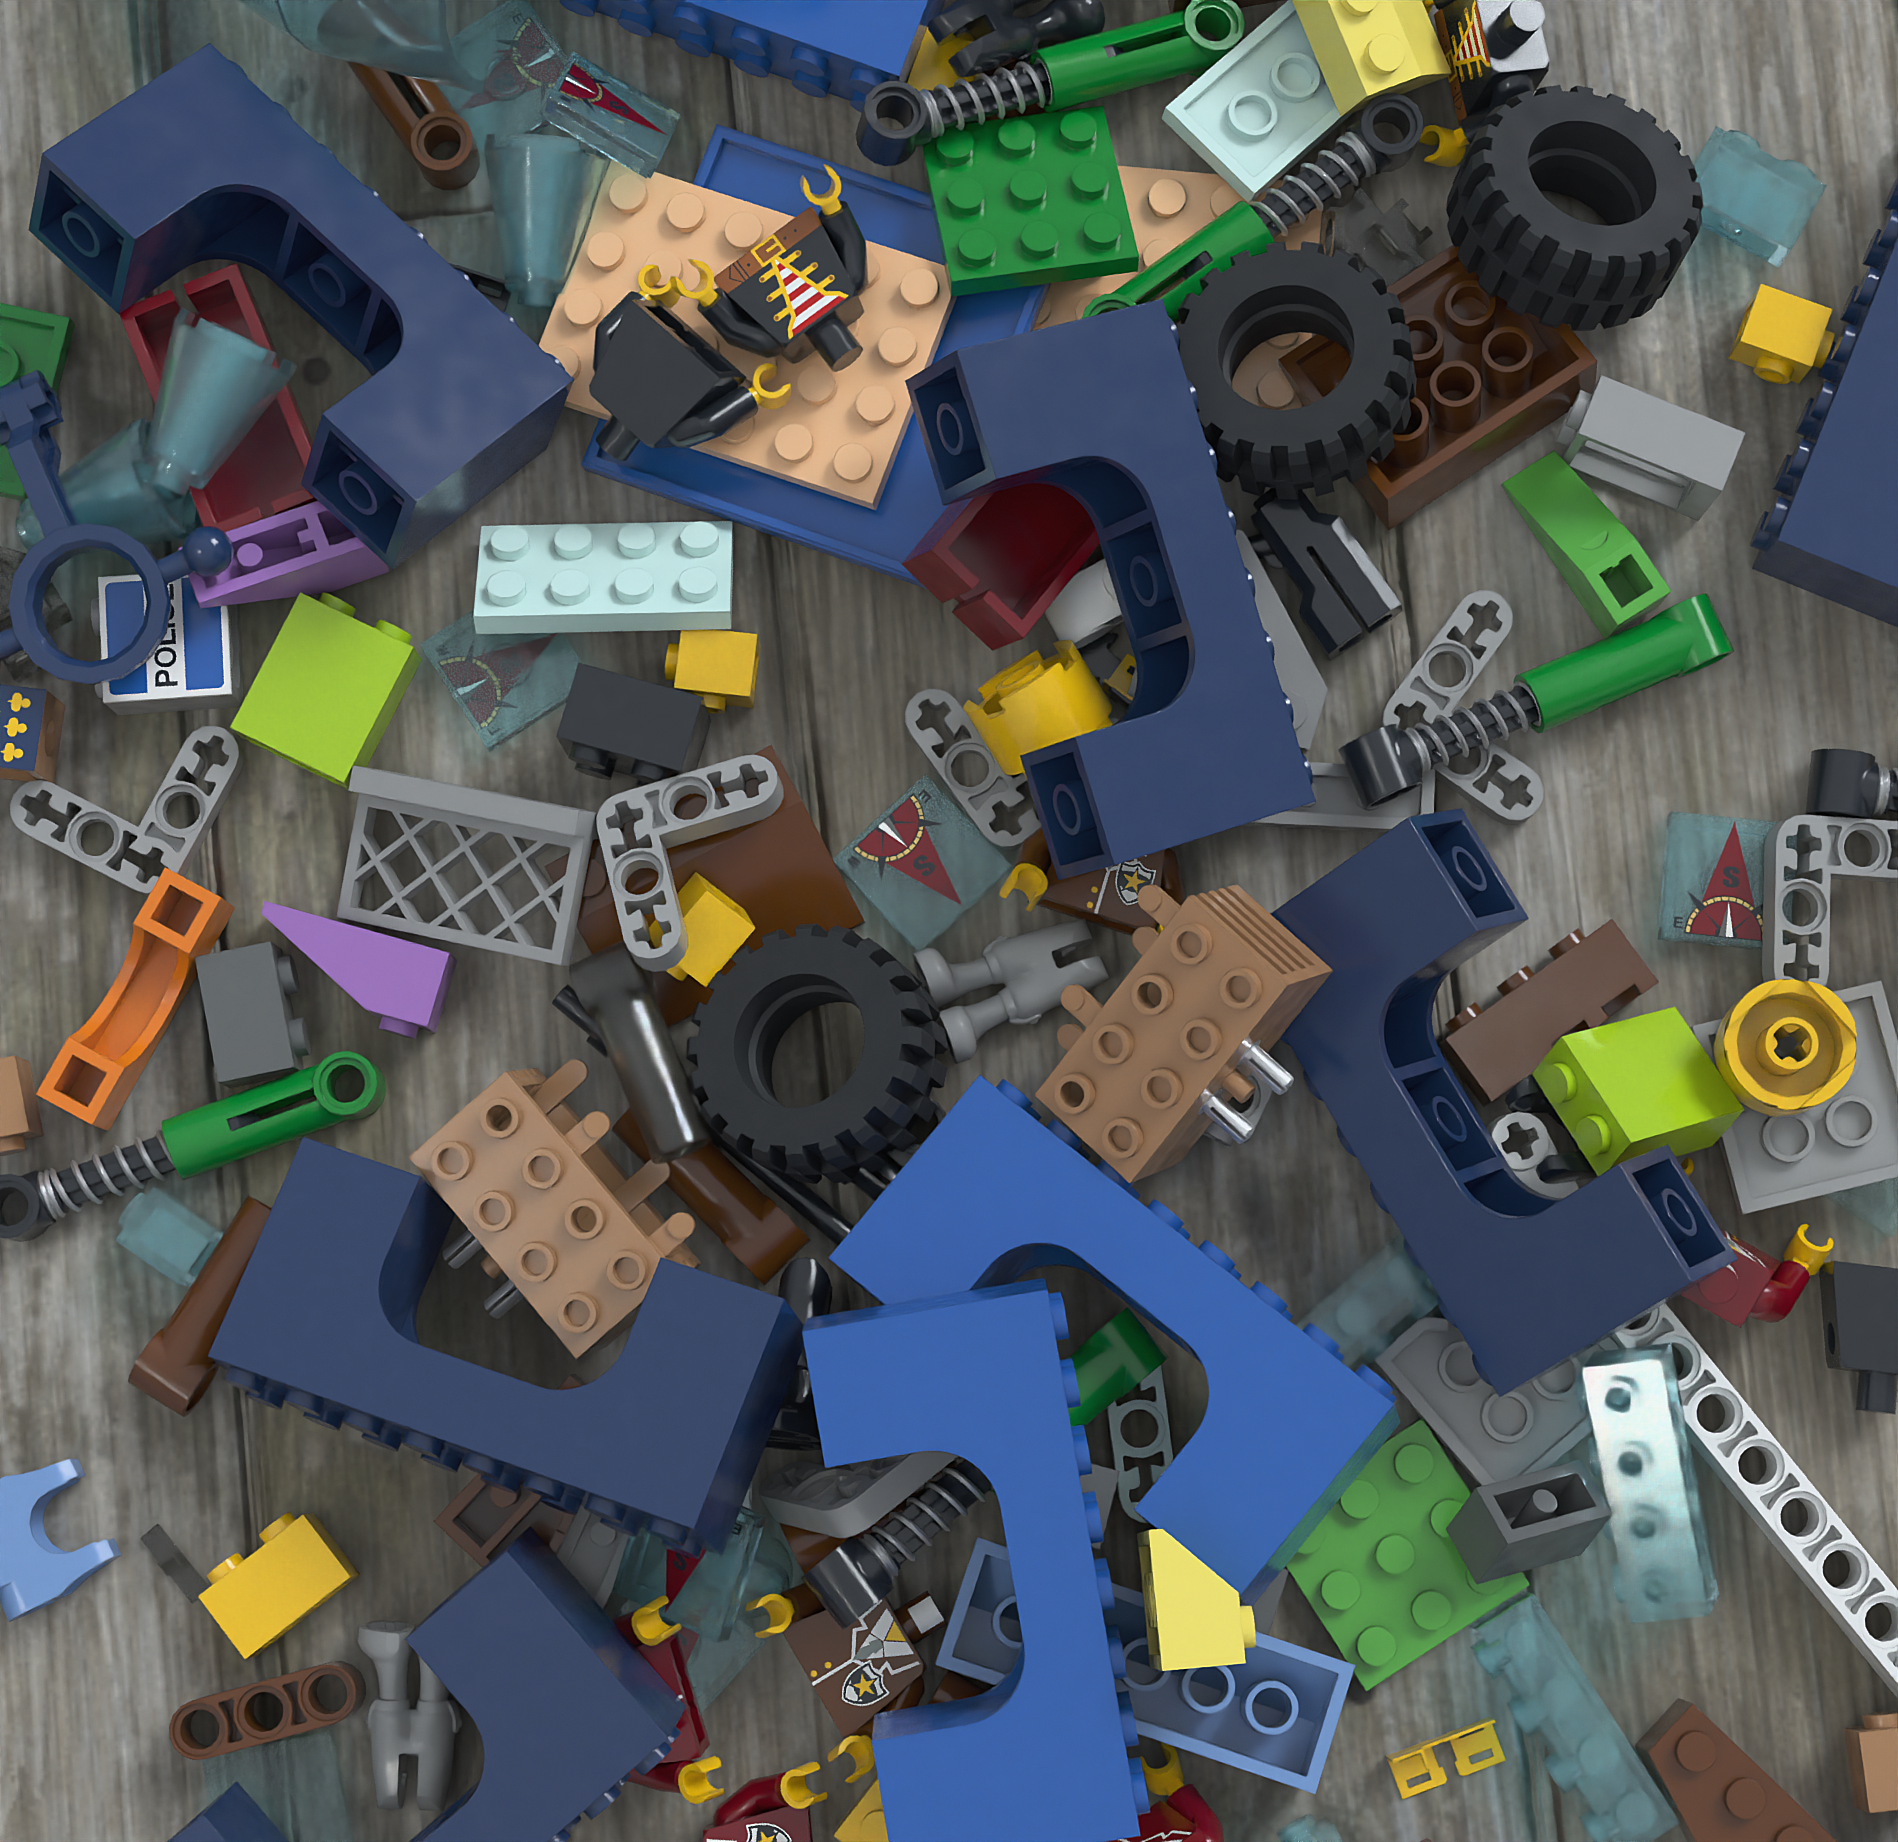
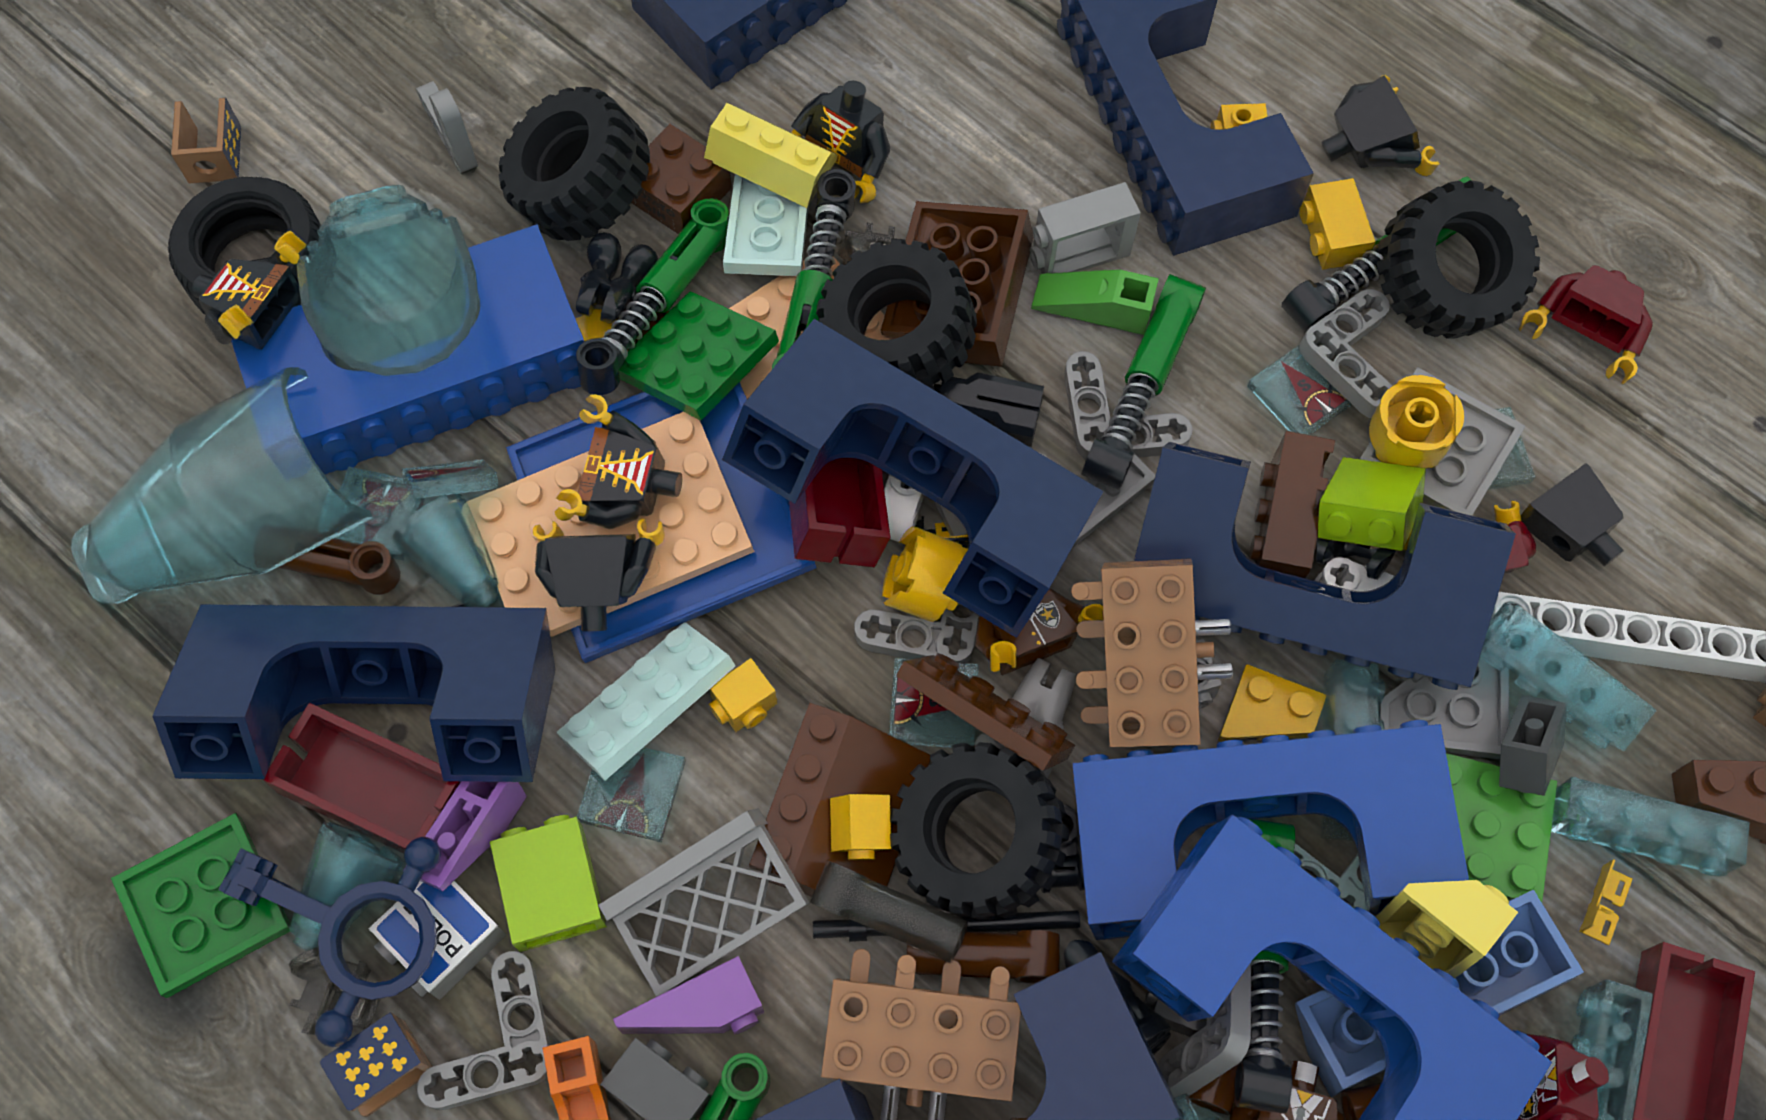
camera: 45 degrees left, 15 degrees down
clear light blue cone [143,307,298,496] -> none
black brick [556,662,711,787] -> none
light grey beam [596,755,784,972] -> none
black tyre [1446,85,1704,331] -> none
clear light blue brick [1694,126,1827,268] -> none
yellow brick [1728,284,1835,384] -> none
none -> reddish brown plate [896,653,1076,771]
none -> yellow wing [1218,664,1327,742]

